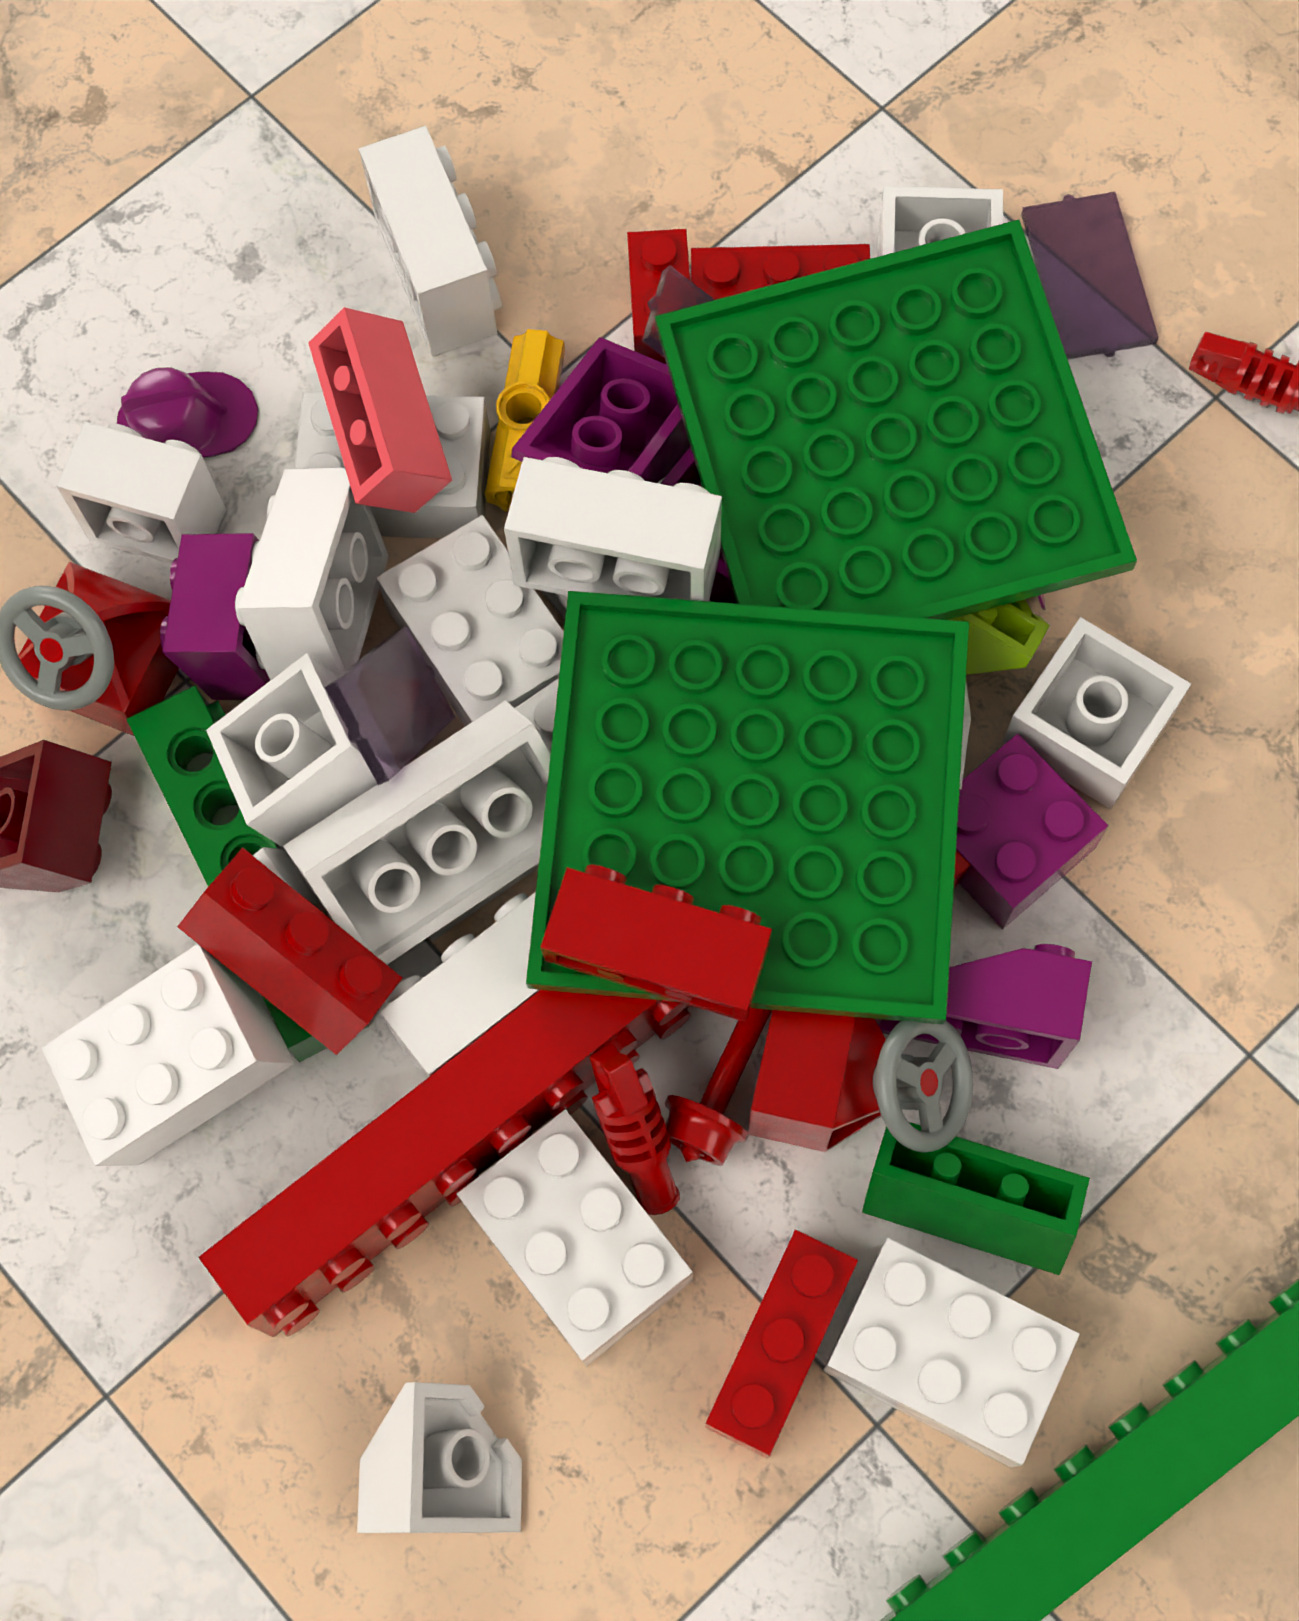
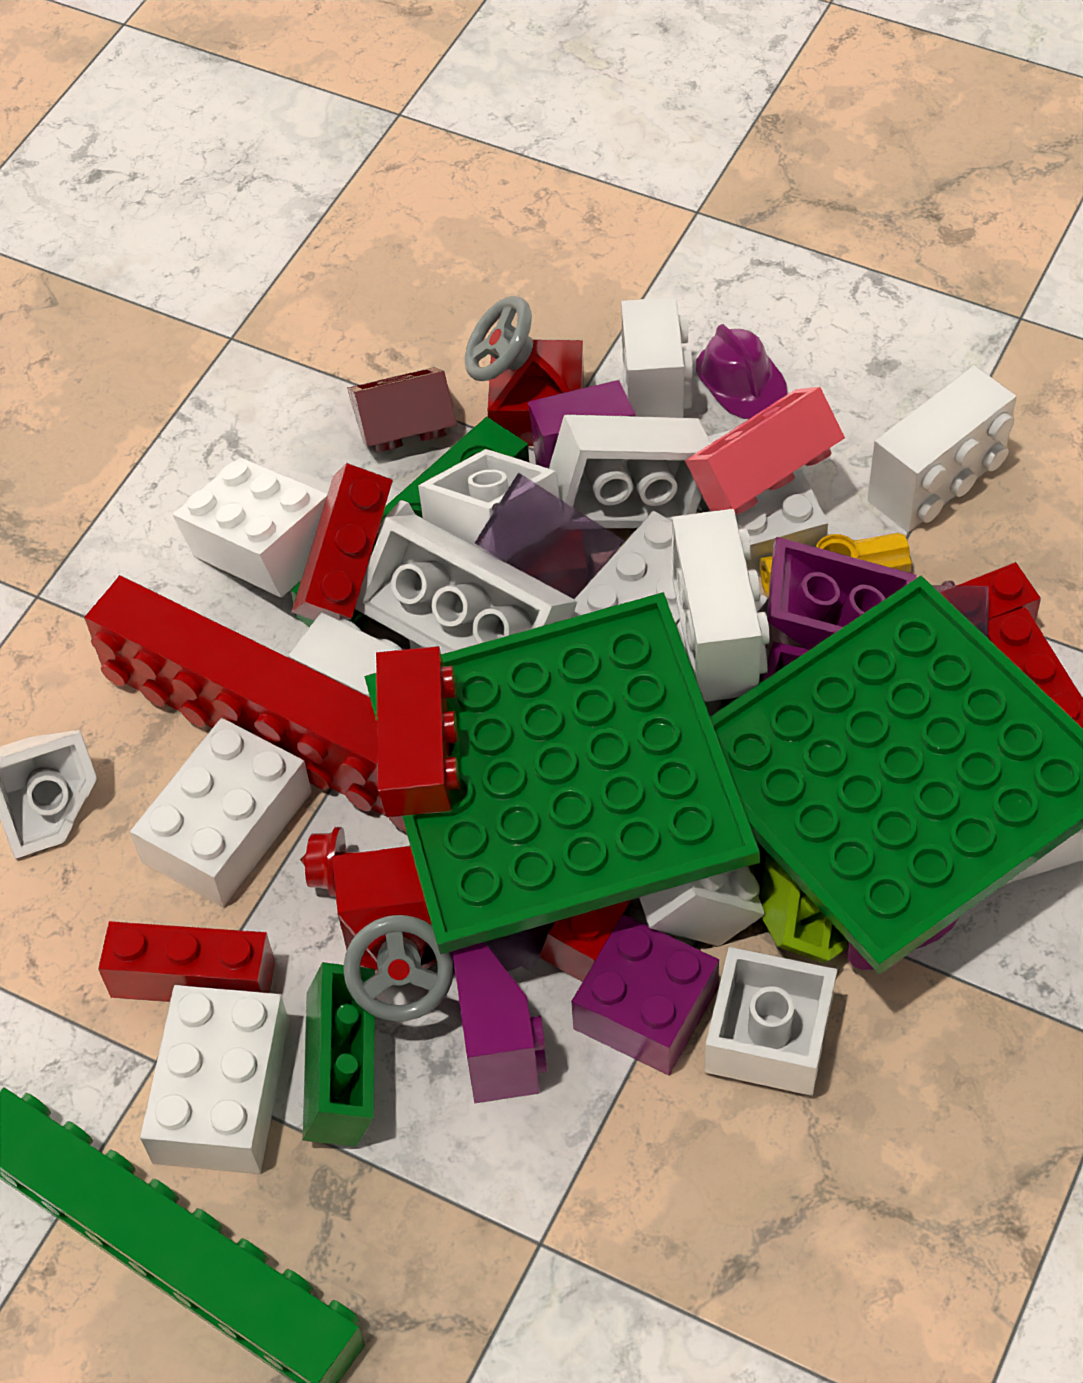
camera: 70 degrees right, 15 degrees down
red hinge [589,1044,680,1215] -> none

